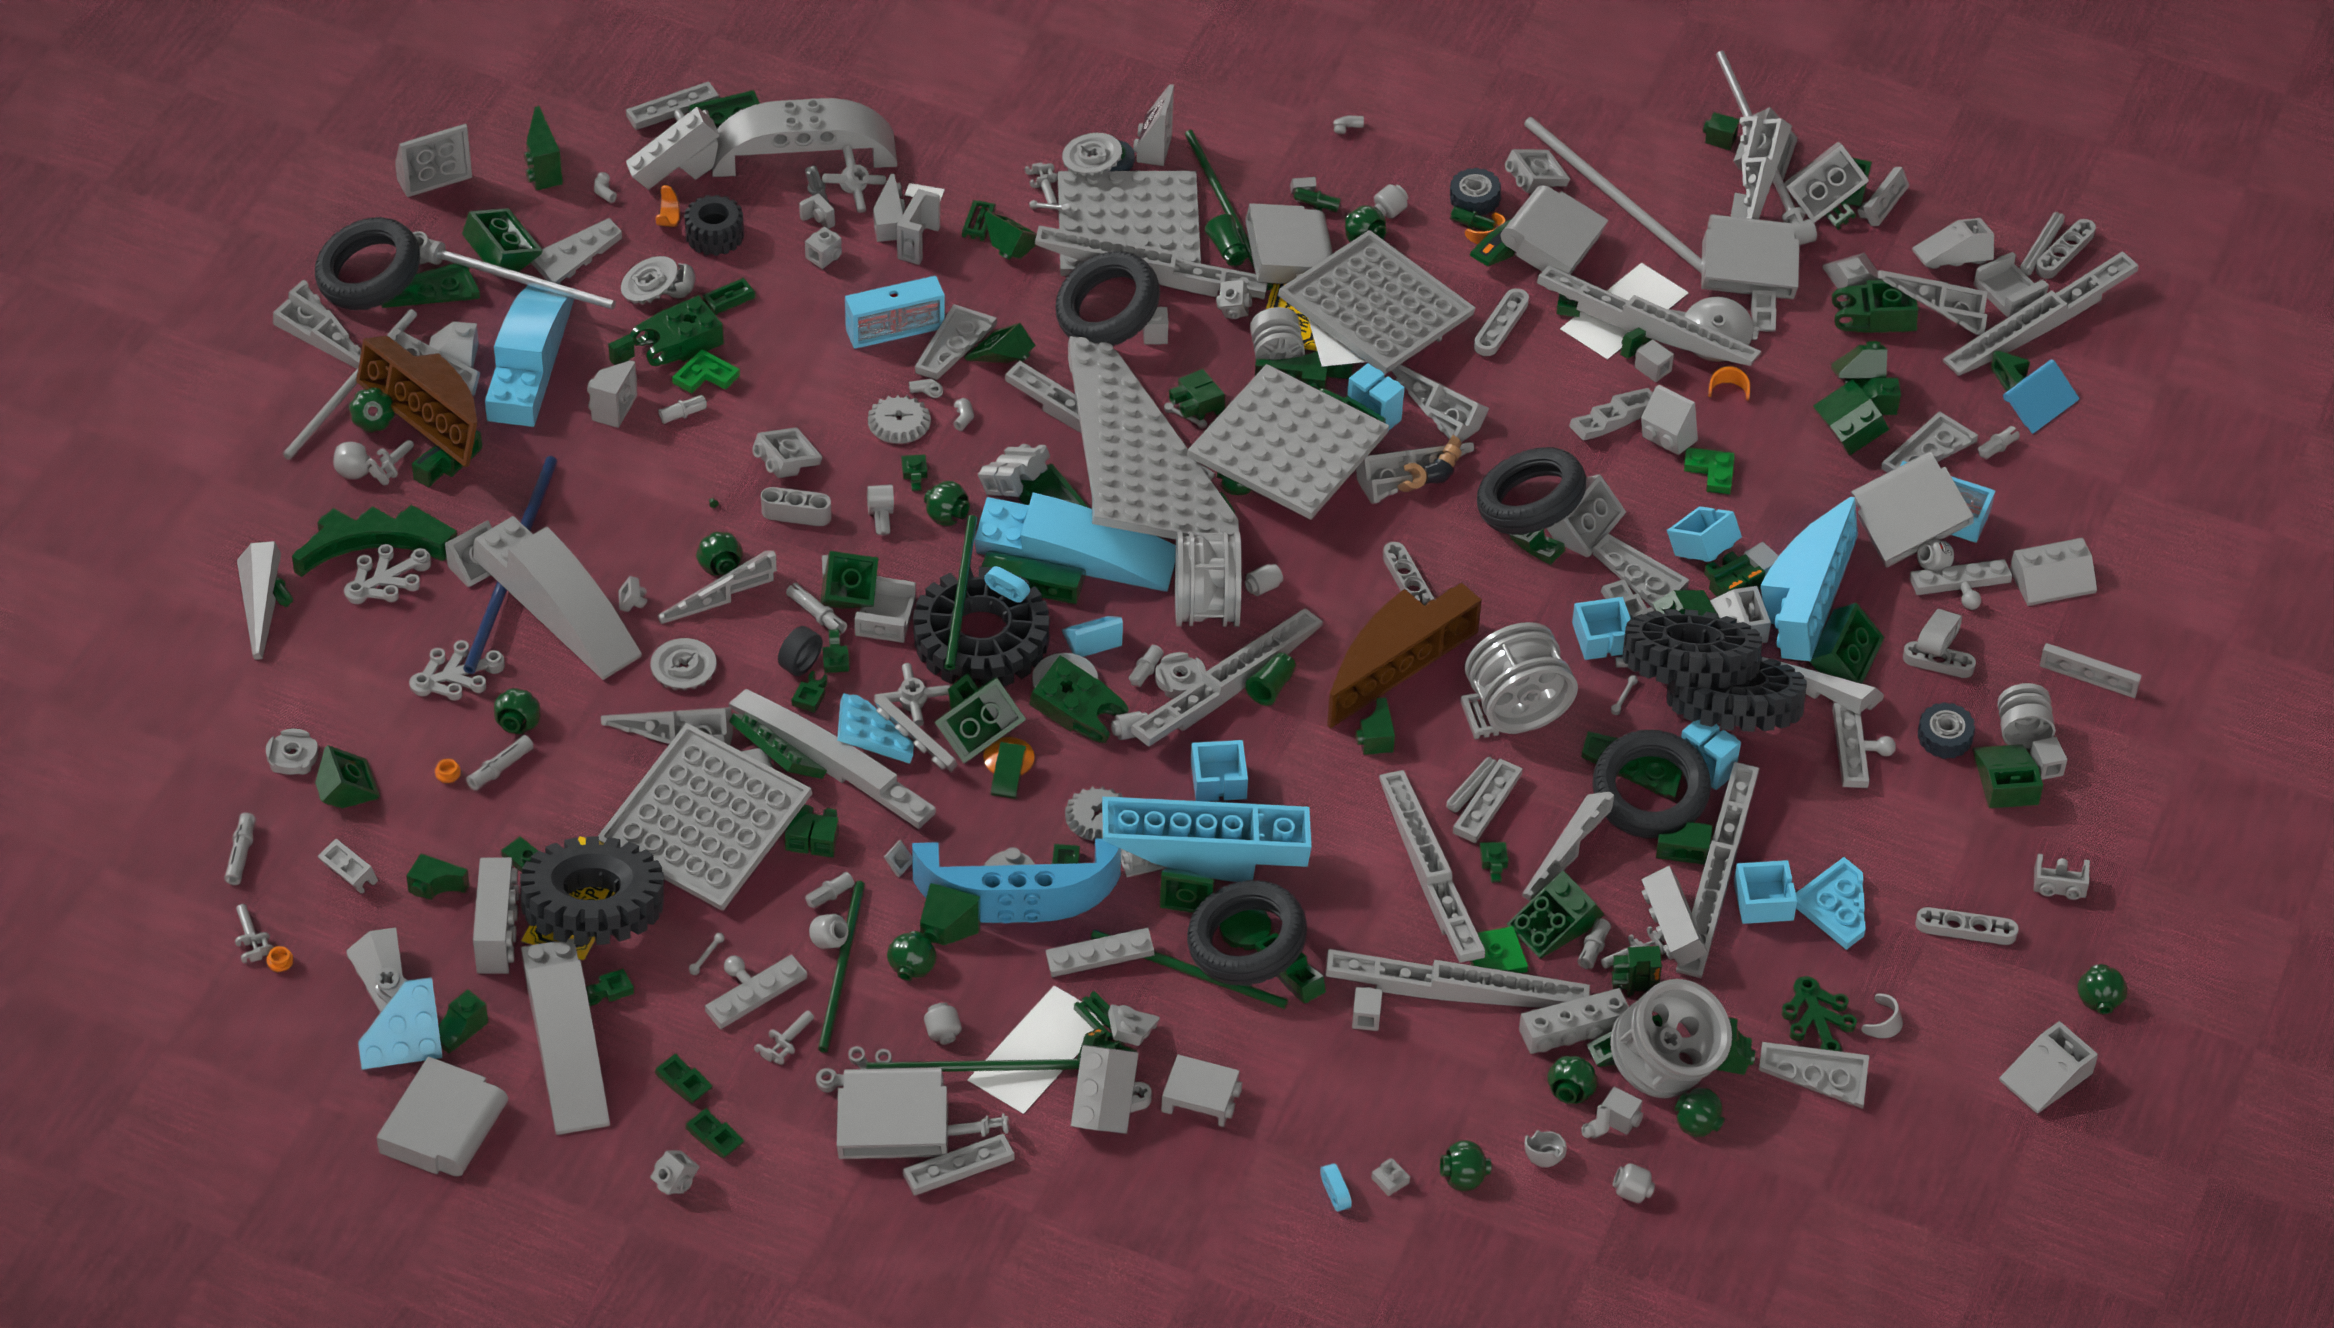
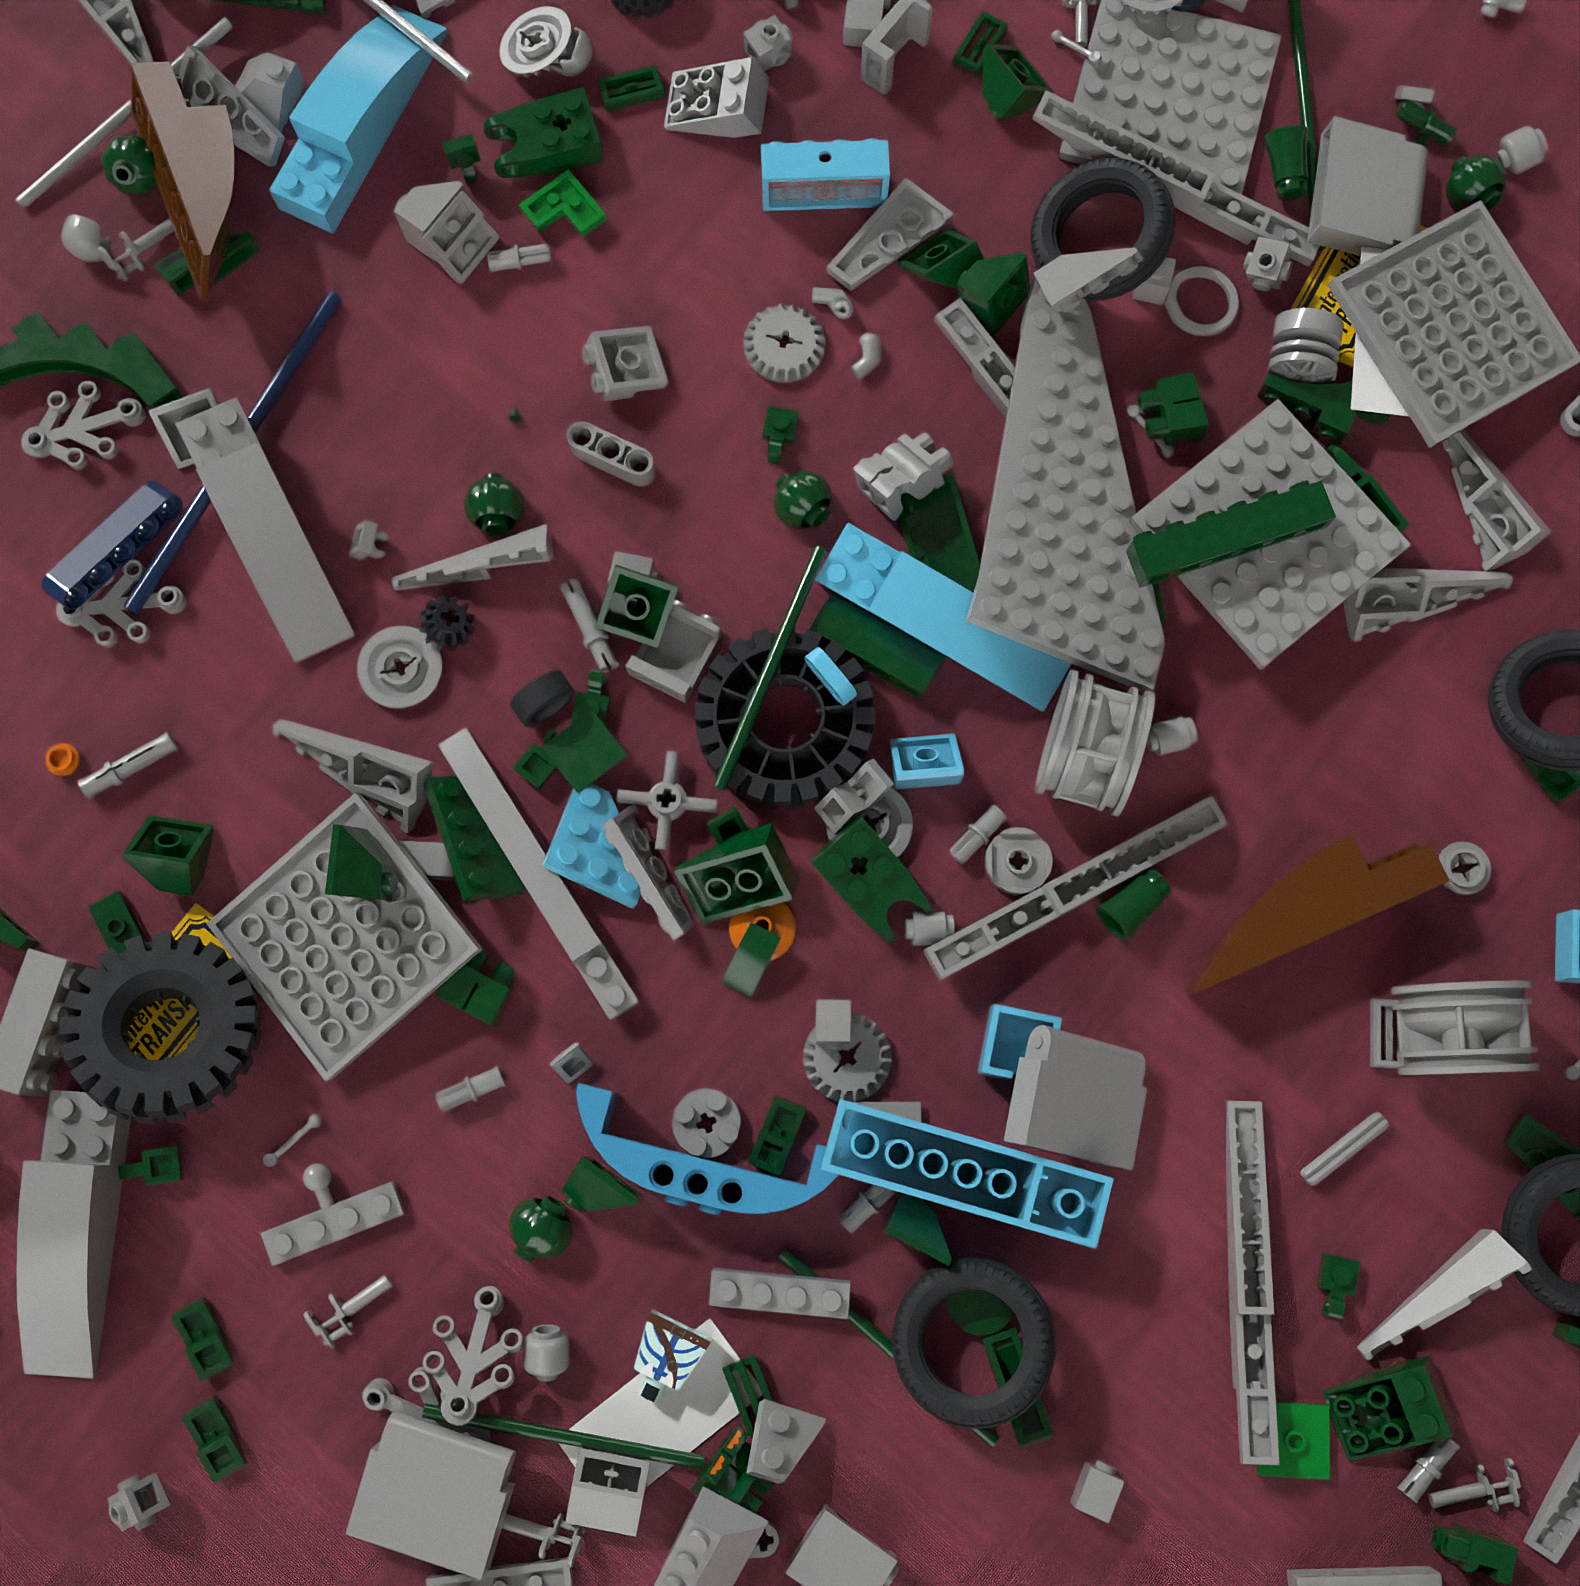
camera: 20 degrees right, 30 degrees up
dark green plant [494,688,541,734] -> none
light grey head [809,914,848,949] -> none
dark green piece [818,881,865,1053] -> none
light grey beam [867,484,894,536] -> none
light grey slope [1325,949,1590,1008] -> none
medium azure piece [1348,363,1404,430] -> none
dark green arch [1356,698,1395,755] -> none
light grey beam [1383,542,1434,606] -> none
medium nougat piece [1397,435,1462,492] -> none
light grey plate [1453,759,1523,843] -> none
light grey brick [1641,866,1708,967] -> none
none -> beam [41,481,182,610]
none -> dark green slope [122,815,214,896]
none -> dark green slope [325,824,398,900]
none -> black gear [419,594,475,652]
none -> light grey slope [421,191,500,284]
none -> light grey plant [423,1286,524,1426]
none -> dark green sticker [542,709,628,793]
none -> light grey slope [565,1448,651,1537]
none -> torso [634,1309,712,1403]
none -> light grey slope [664,57,769,138]
none -> light grey slope [814,759,894,834]
none -> light grey brick [815,1000,851,1050]
none -> light grey axle [837,1185,897,1234]
none -> dark green slope [957,252,1030,337]
none -> light grey piece [1004,1025,1147,1170]
none -> light grey slope [1034,247,1144,313]
none -> dark green brick [1126,480,1336,588]
none -> light grey piece [1164,266,1239,336]
none -> light grey gear [1439,842,1491,895]

